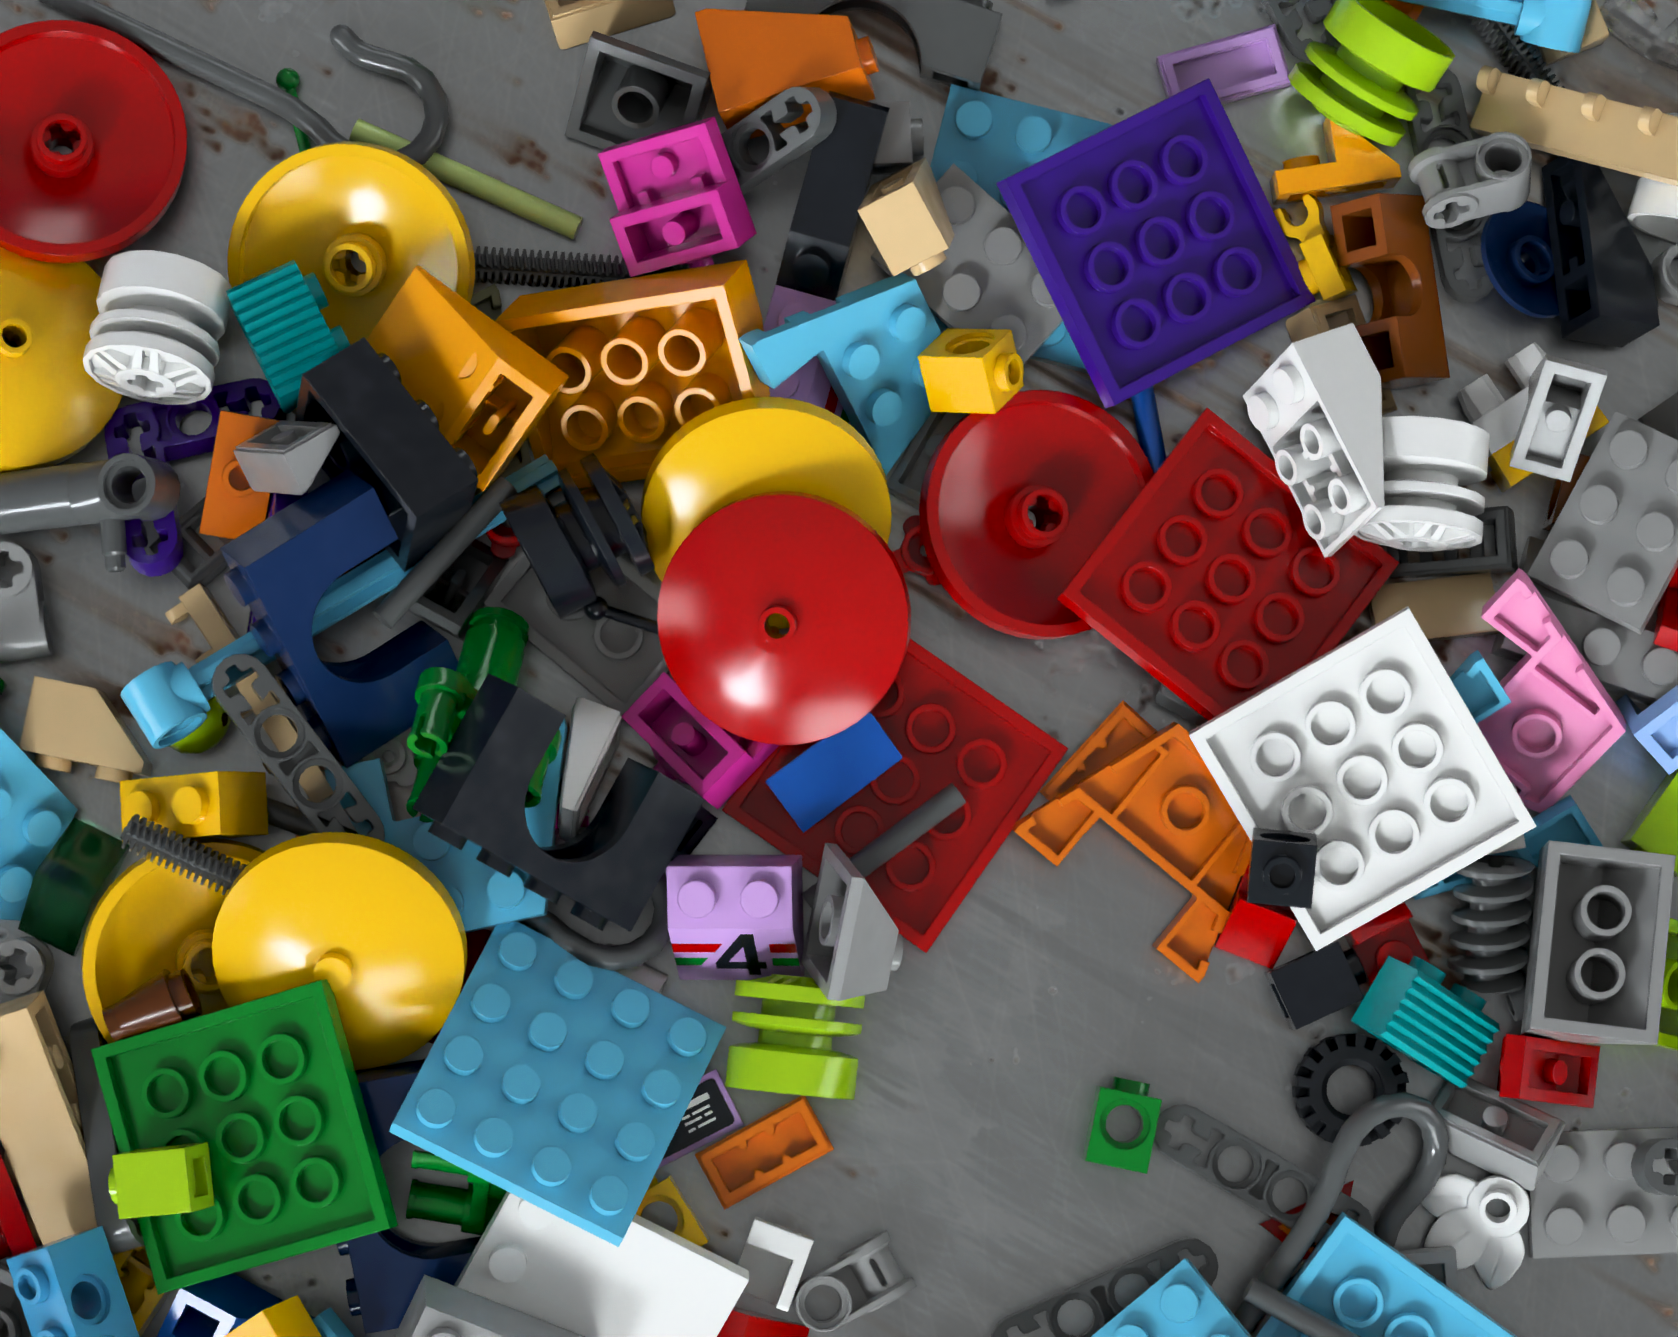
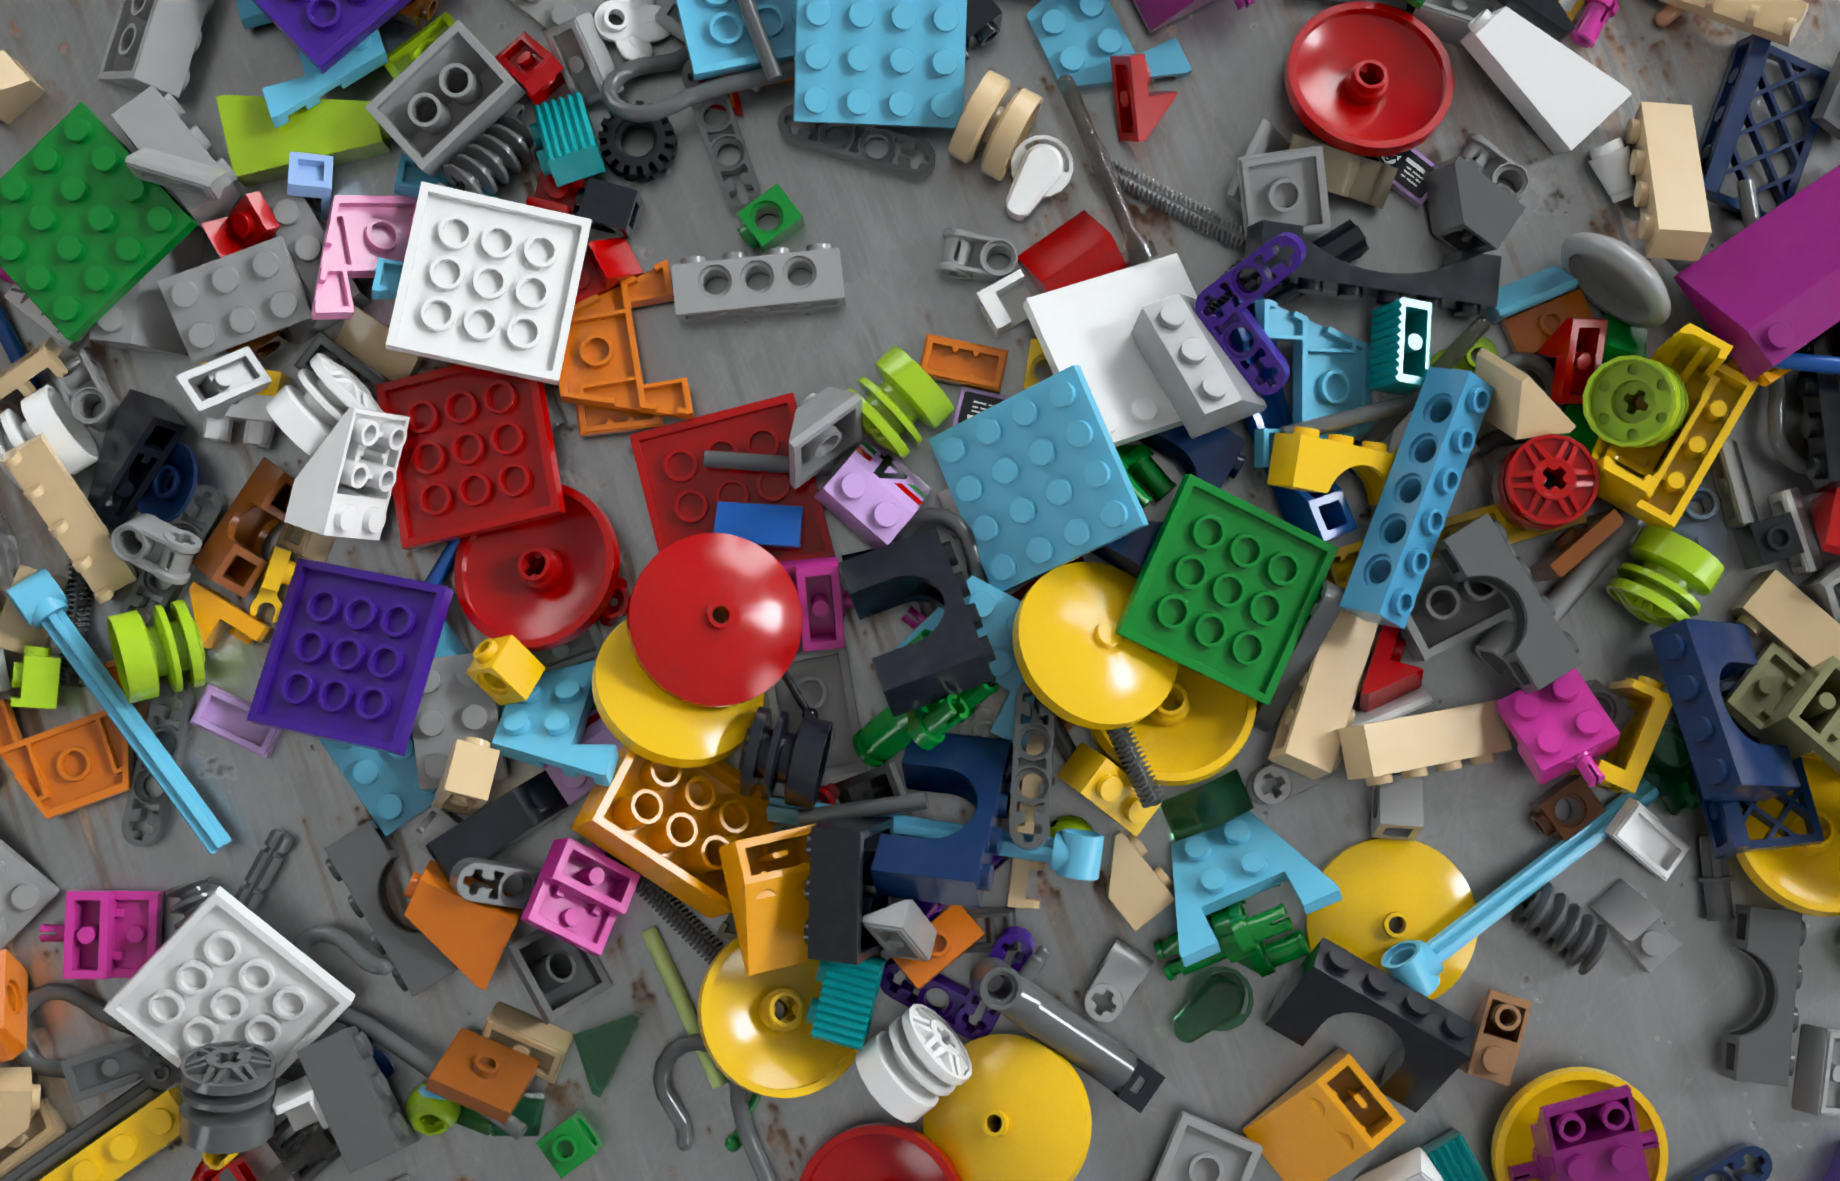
camera: 135 degrees left, 0 degrees up
reddish brown cone [102,968,203,1042] -> none
lime brick [108,1142,215,1219] -> none
white slope [558,697,622,841] -> none
black brick [1247,828,1318,909] -> none
none -> clear green slope [573,1010,644,1097]
none -> light grey brick [671,243,846,323]

